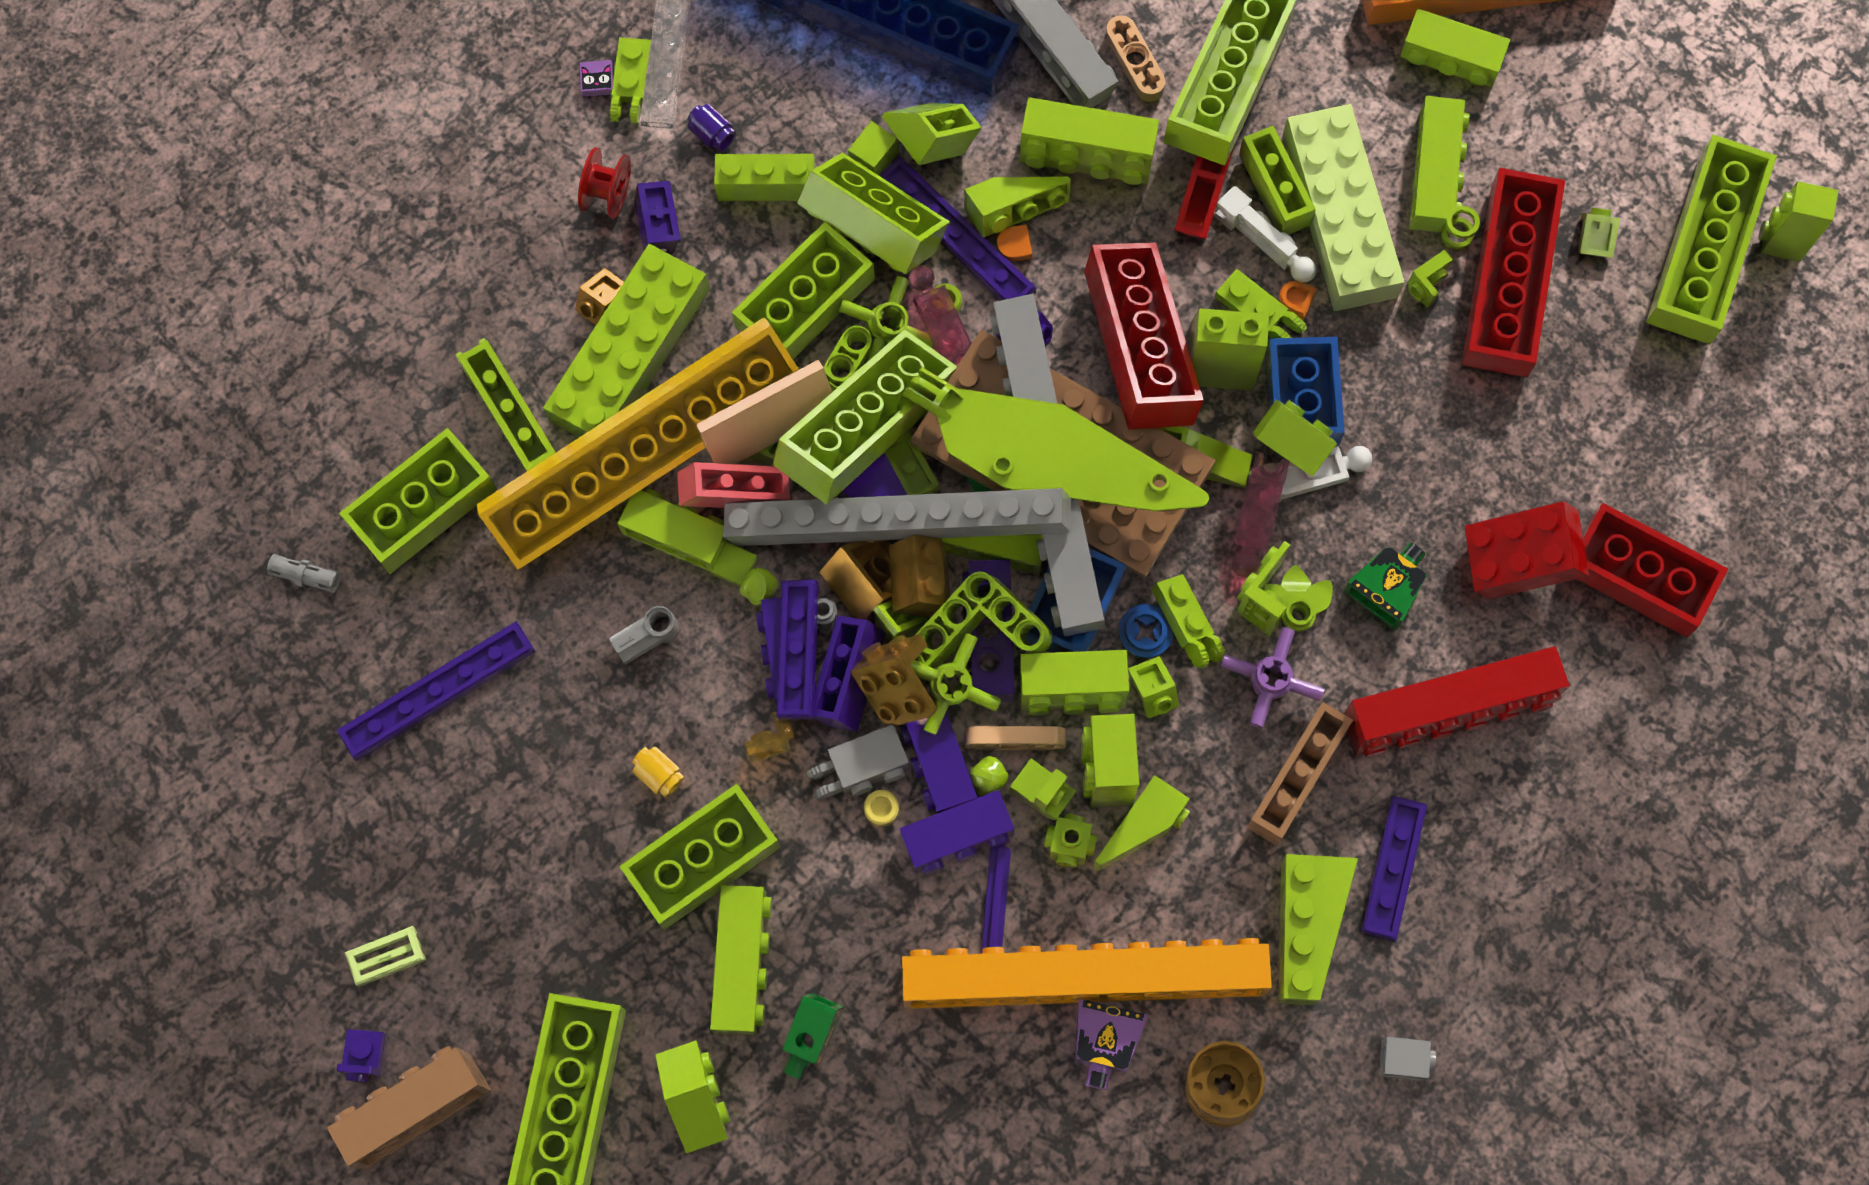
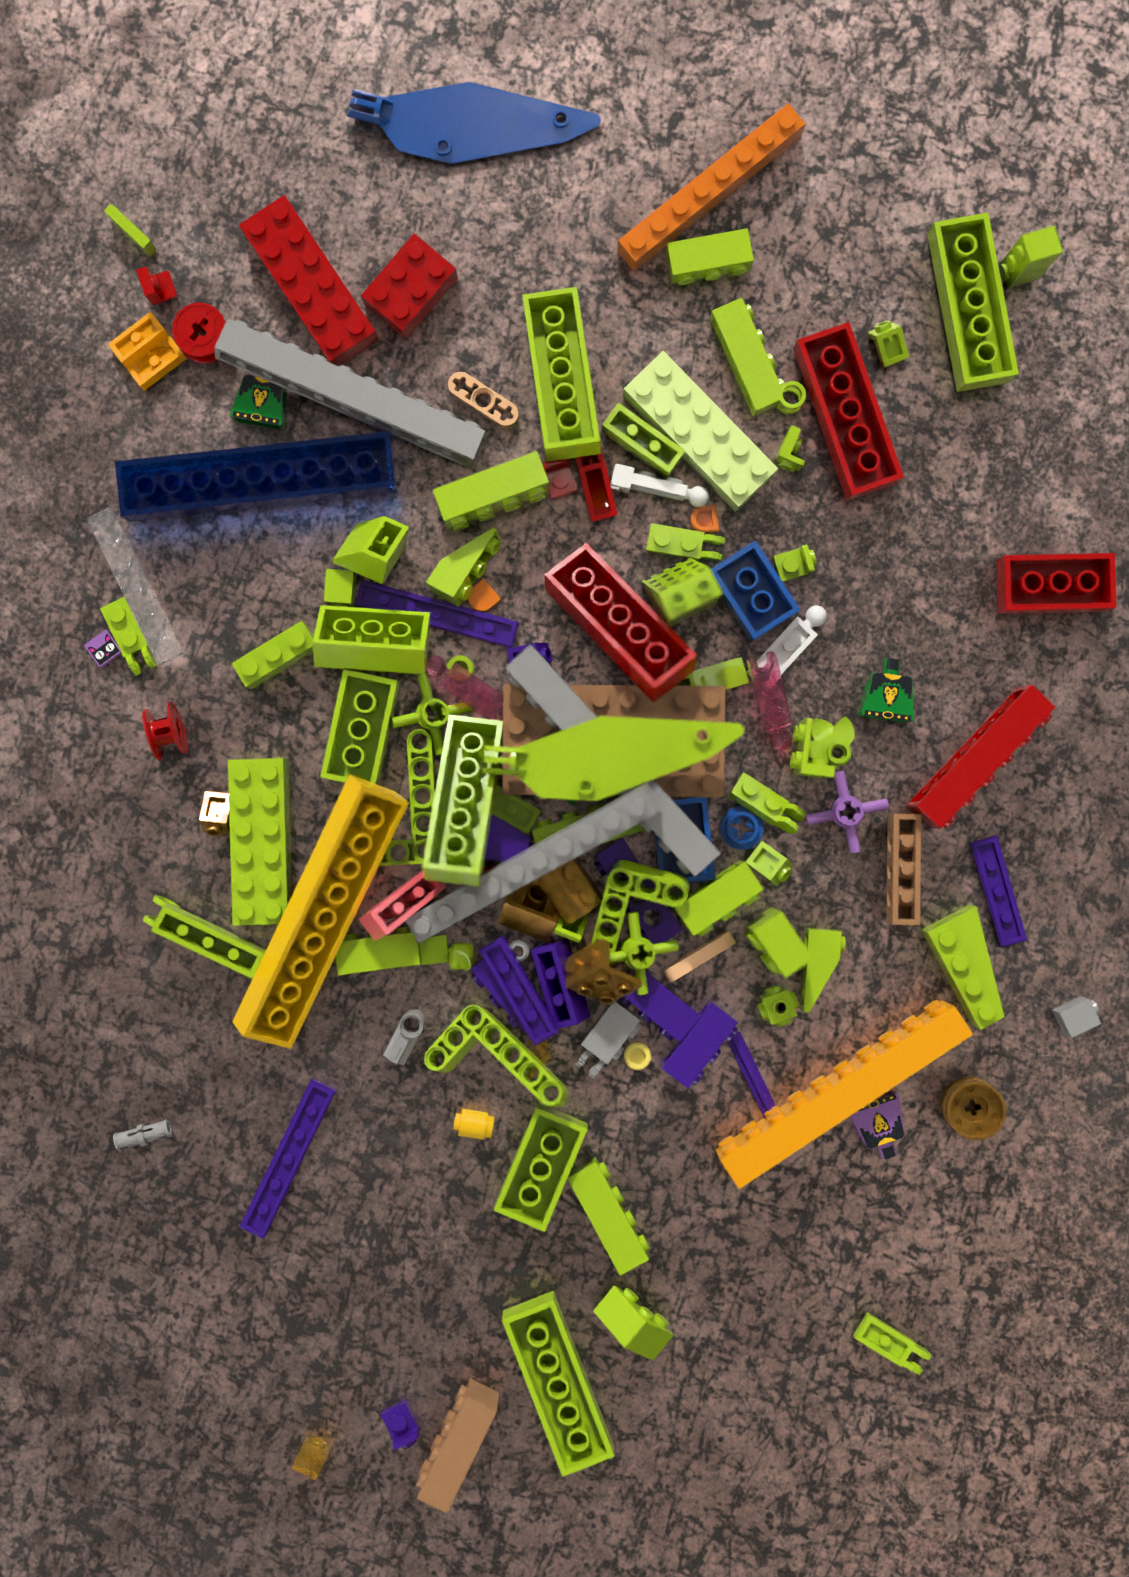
camera: 35 degrees left, 15 degrees up
lime brick [339,427,497,574] -> none
yellowish green tile [345,926,426,987] -> none
dark purple hinge [634,181,681,255] -> none
dark purple brick [688,104,736,152] -> none
light nougat tile [696,360,832,464] -> none
green torso [782,993,845,1080] -> none
lime piece [969,756,1009,797] -> none
lime brick [1009,758,1077,820] -> none
lime brick [1252,399,1337,477] -> none
red brick [1465,501,1589,599] -> none
none -> clear yellow bracket [291,1435,331,1480]
none -> lime beam [424,1005,569,1108]
none -> red bracket [542,459,578,500]
none -> lime bracket [772,544,817,582]

